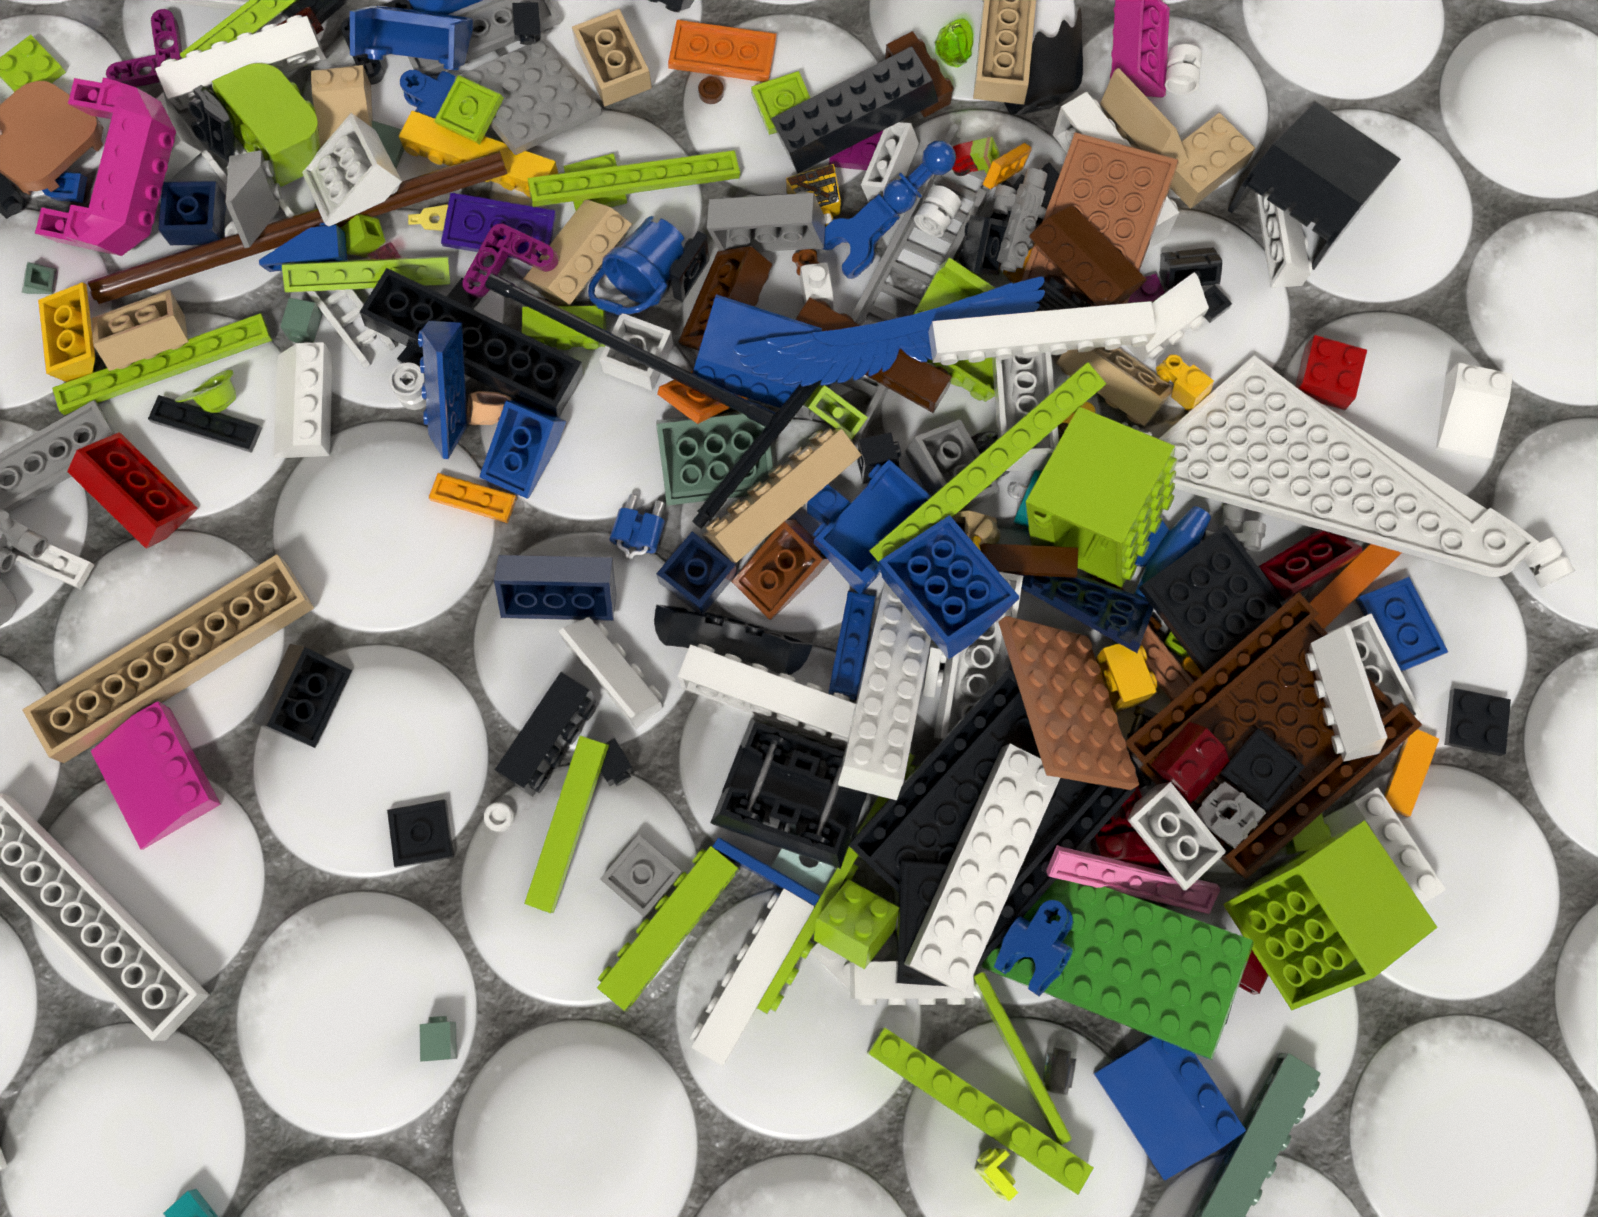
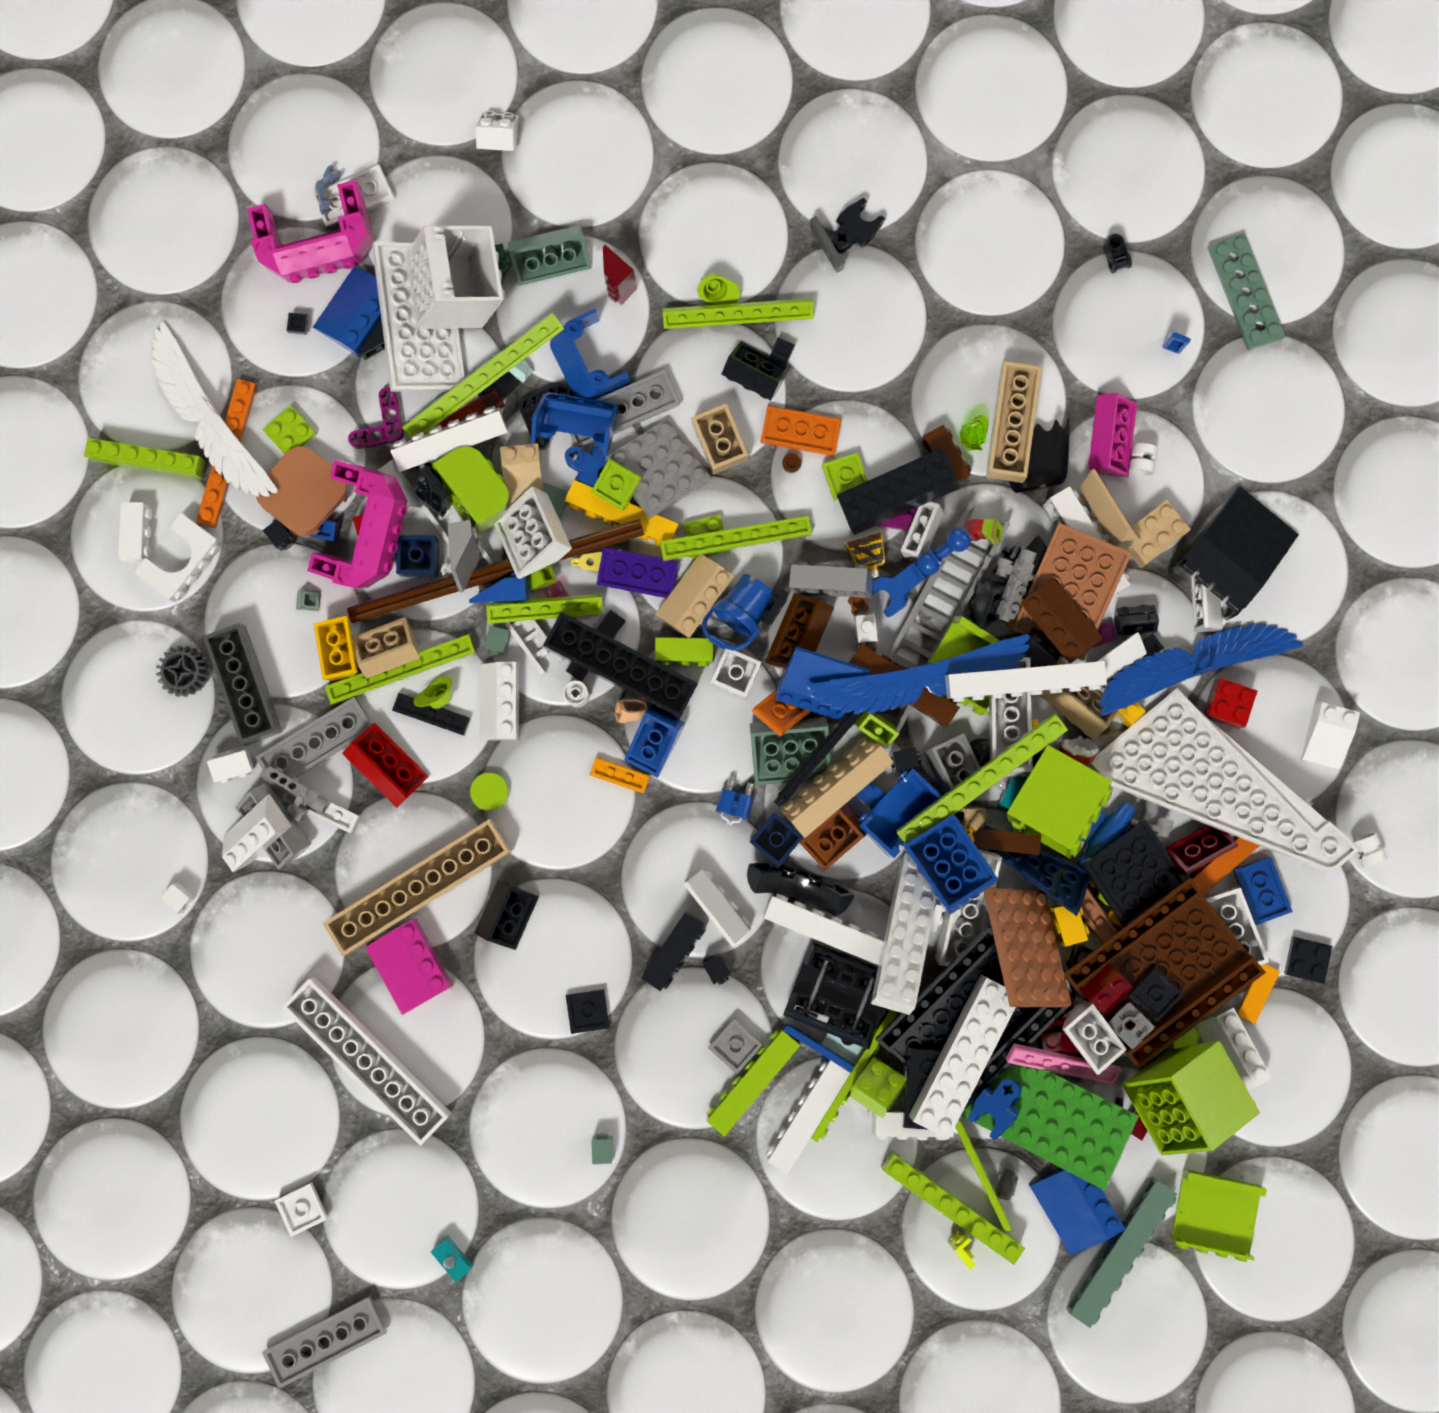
camera: 10 degrees right, 10 degrees up
blue slope [418,321,467,459] -> none
magenta beam [463,224,559,298] -> none
white tile [484,802,514,832] -> none
black piece [485,273,777,428] -> none
dark blue brick [494,555,617,621] -> none
black brick [512,2,541,45] -> none
lime tile [524,736,609,914] -> none
blue tile [828,591,875,700] -> none
white wheel [914,185,961,237] -> none
light orange tile [982,143,1032,189] -> none
white slope [1305,625,1387,762] -> none
none -> lime tile [470,772,509,811]
none -> blue piece [1099,623,1303,716]
none -> lime panel [1171,1169,1267,1262]

